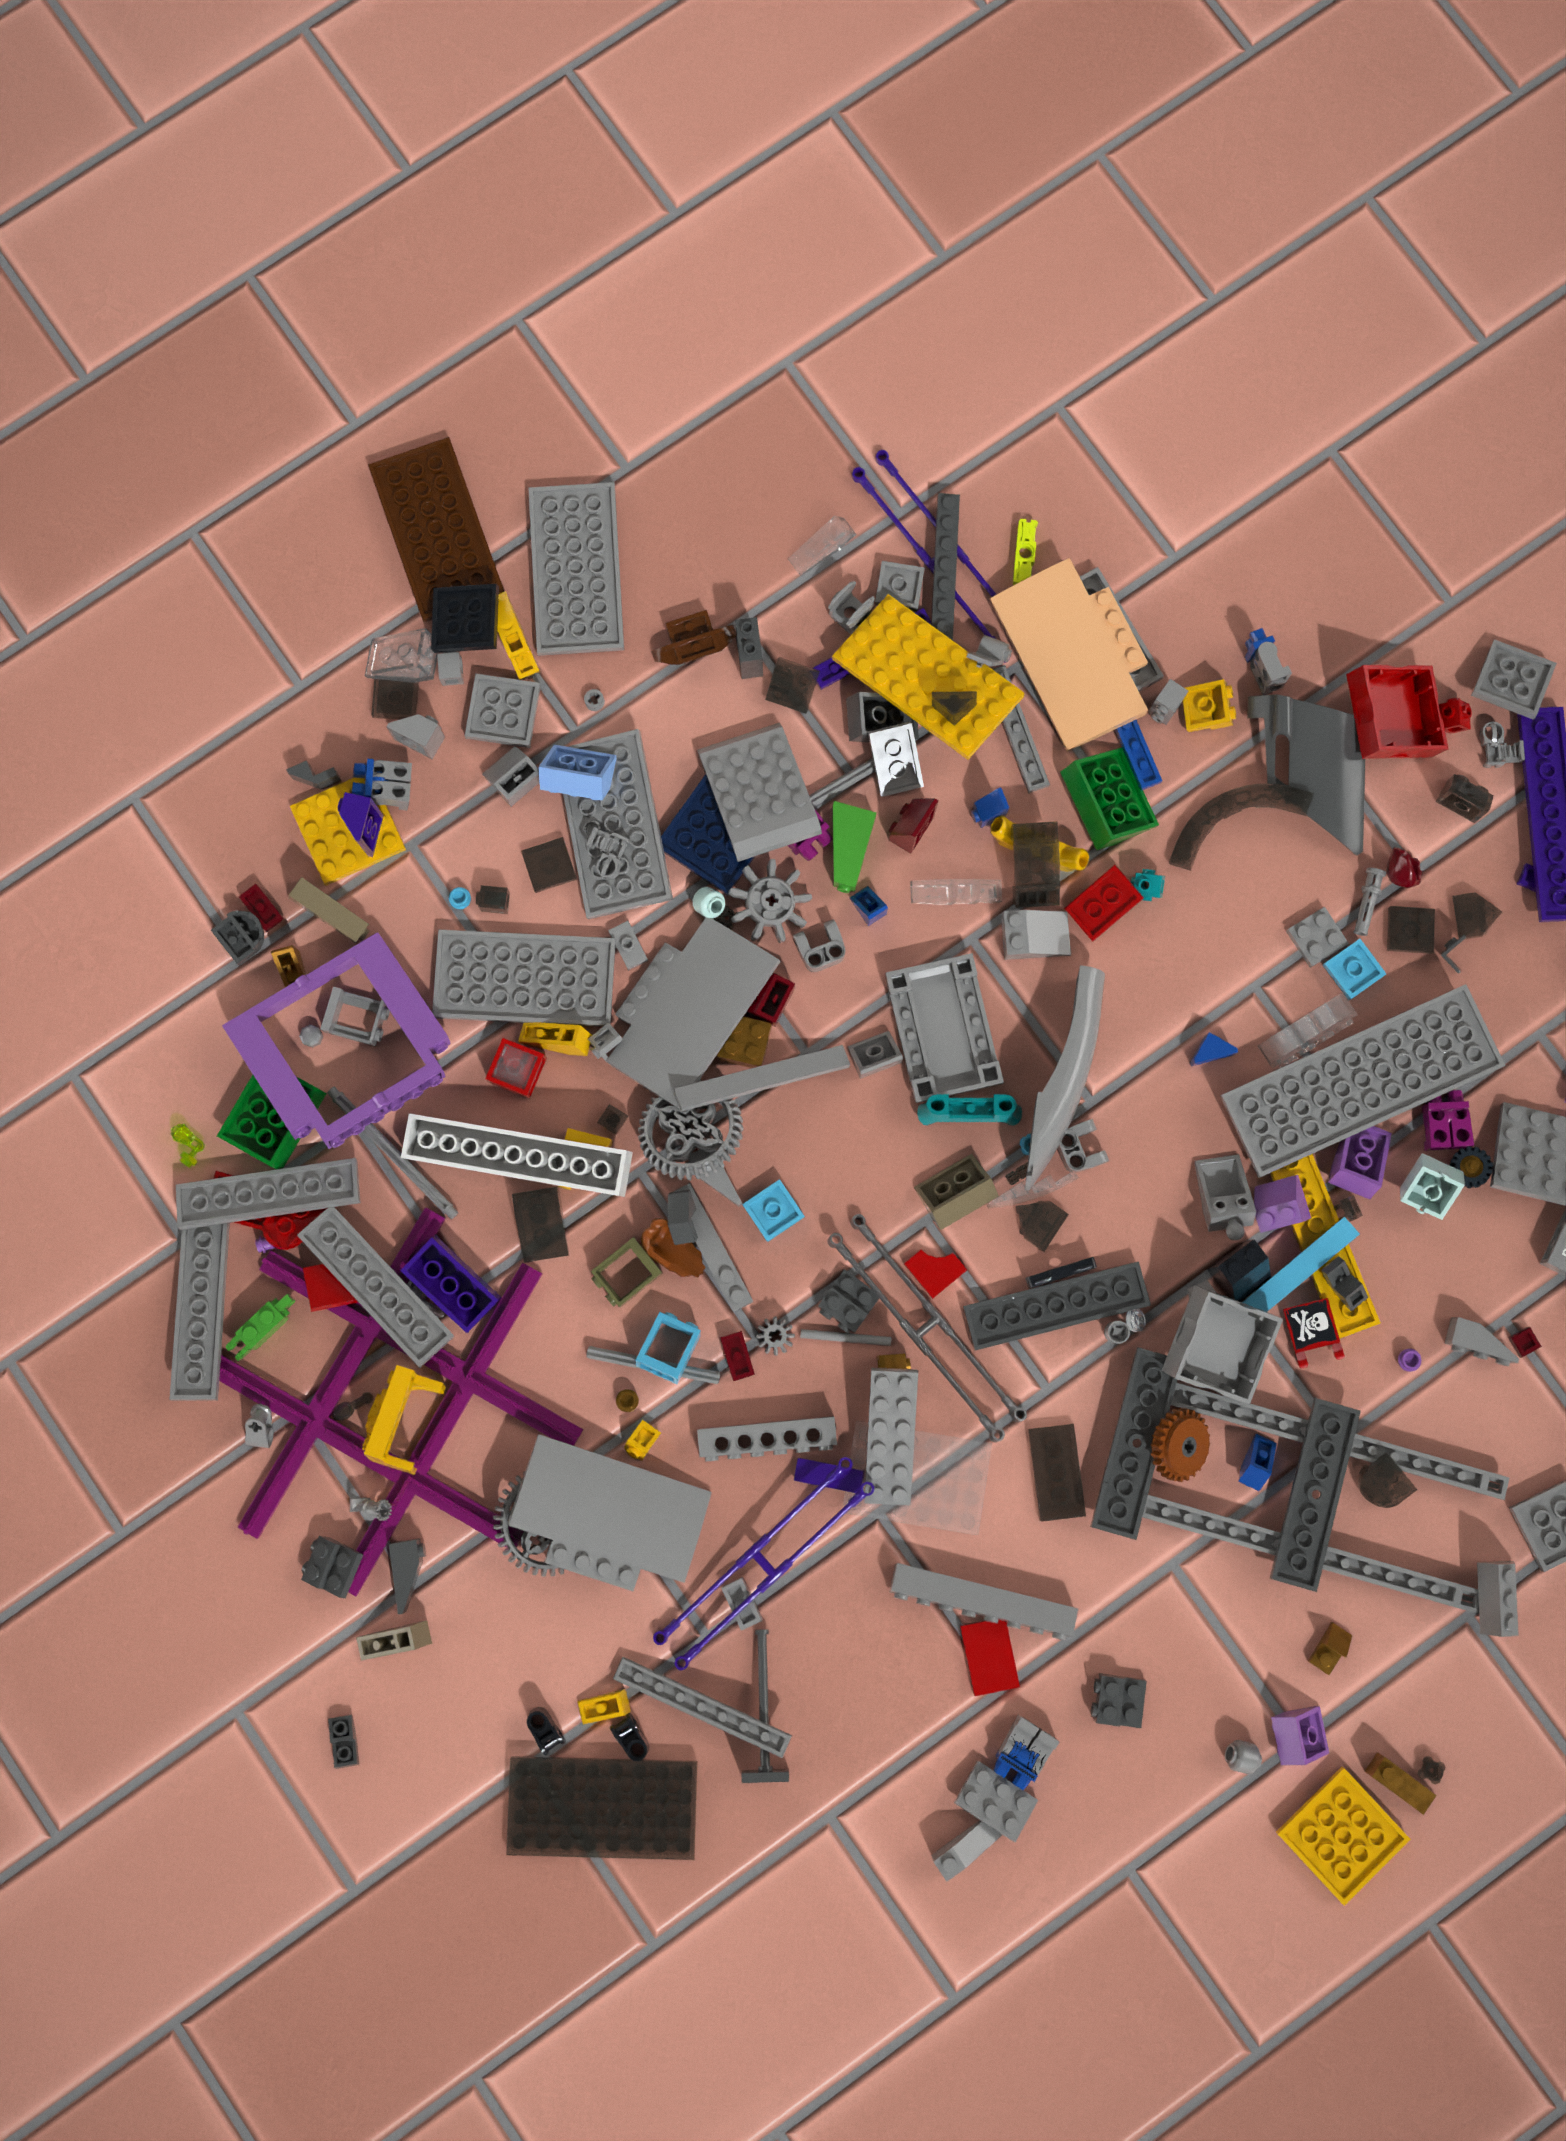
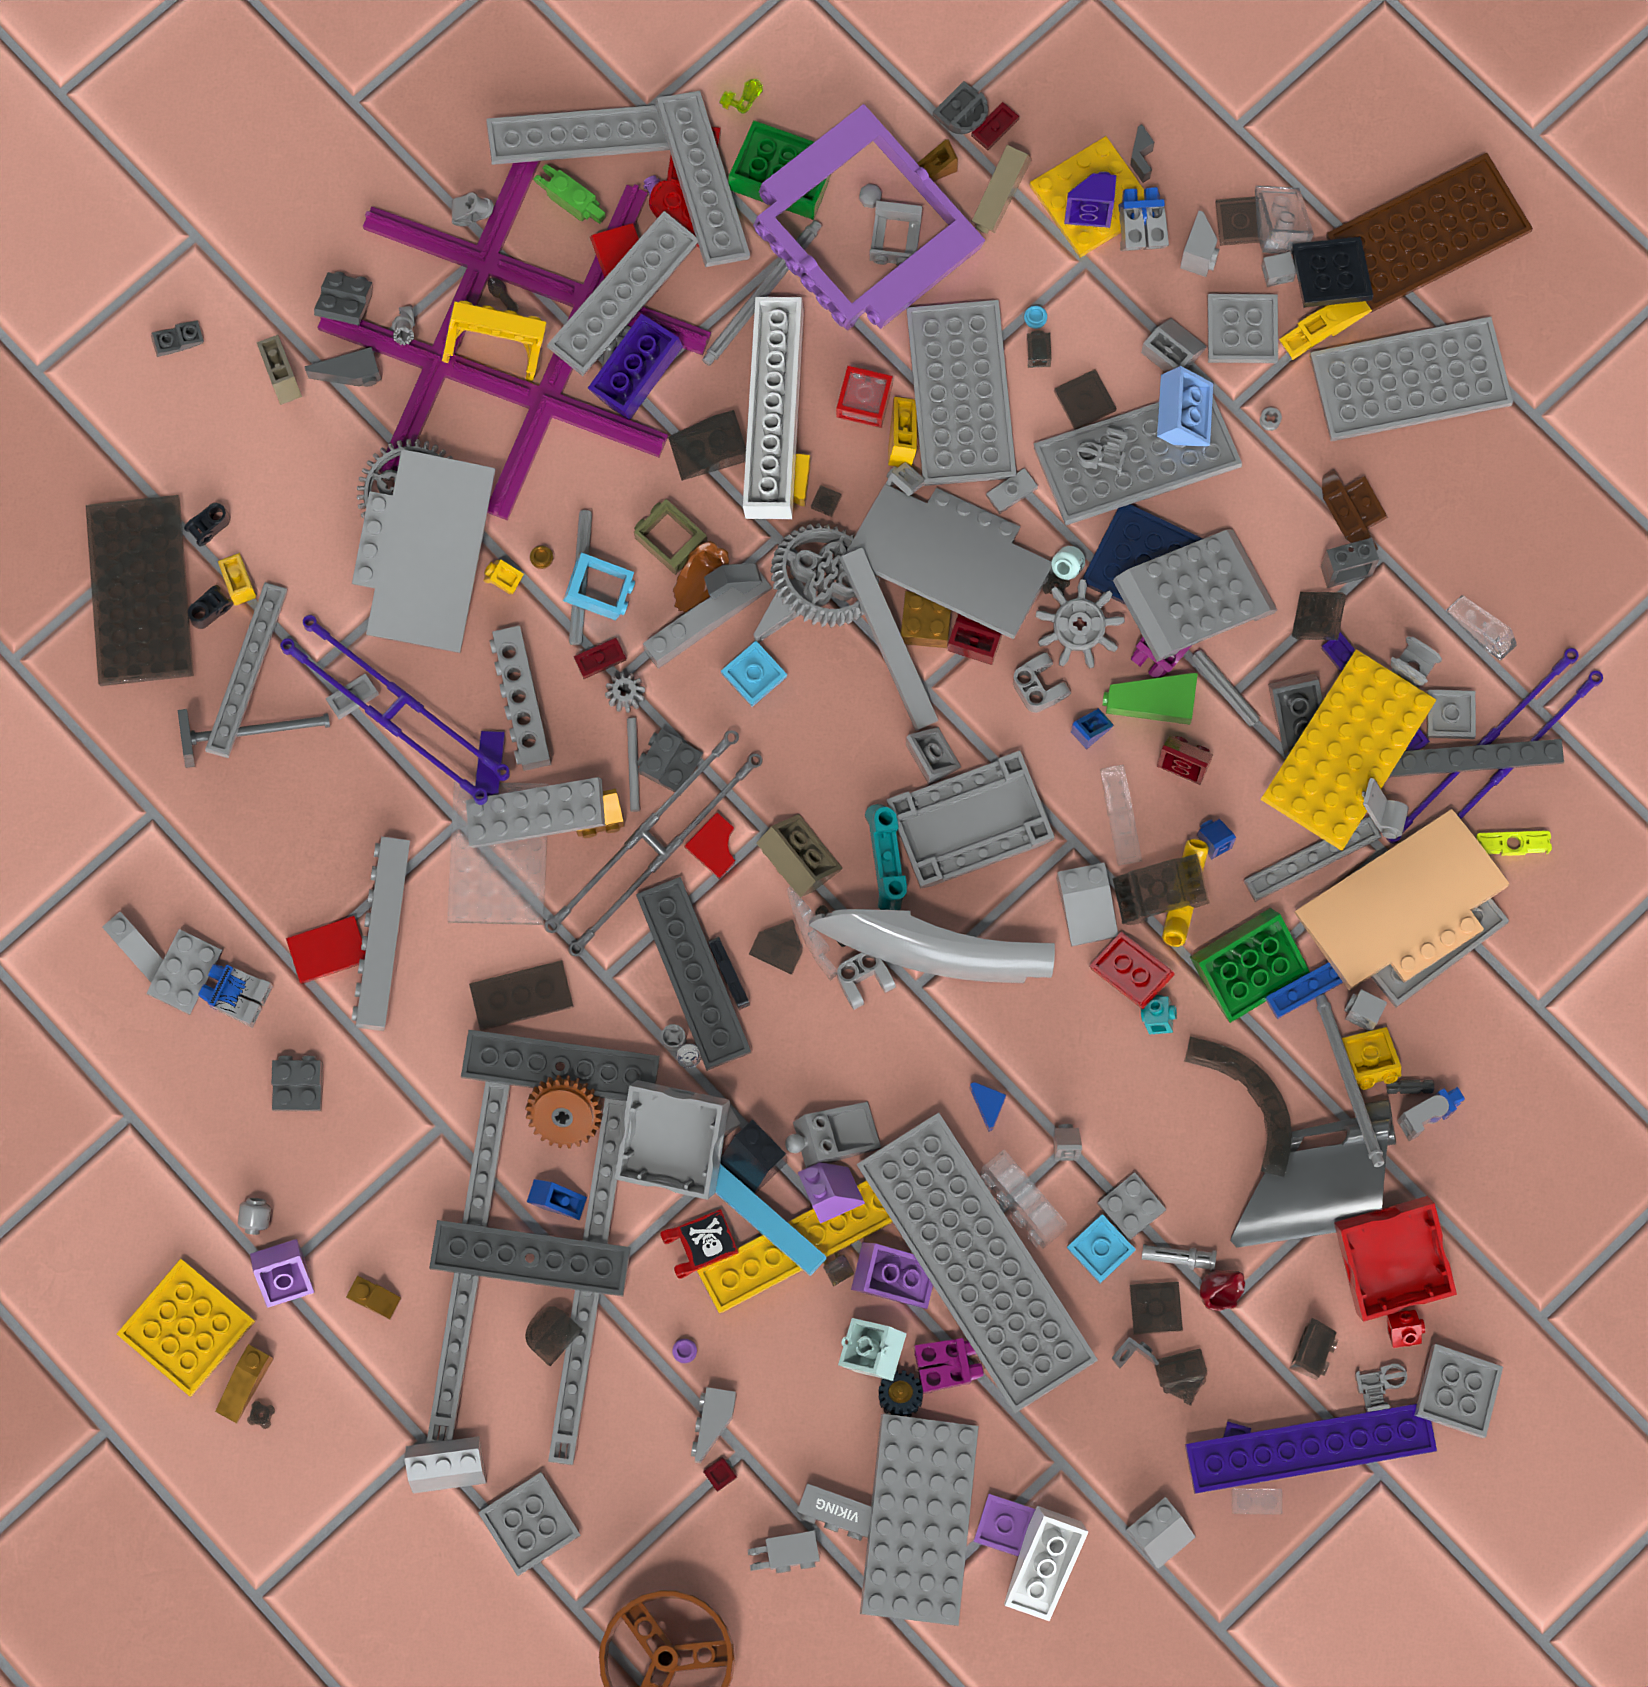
camera: 85 degrees right, 5 degrees down
plate [868,722,924,797] -> none
clear smoke slope [932,691,977,726] -> none
dark grey slope [1321,1256,1368,1311] -> none
none -> light grey slope [1053,1124,1082,1161]
none -> light grey piece [1316,995,1384,1167]
none -> dark grey axle [1386,1080,1434,1094]

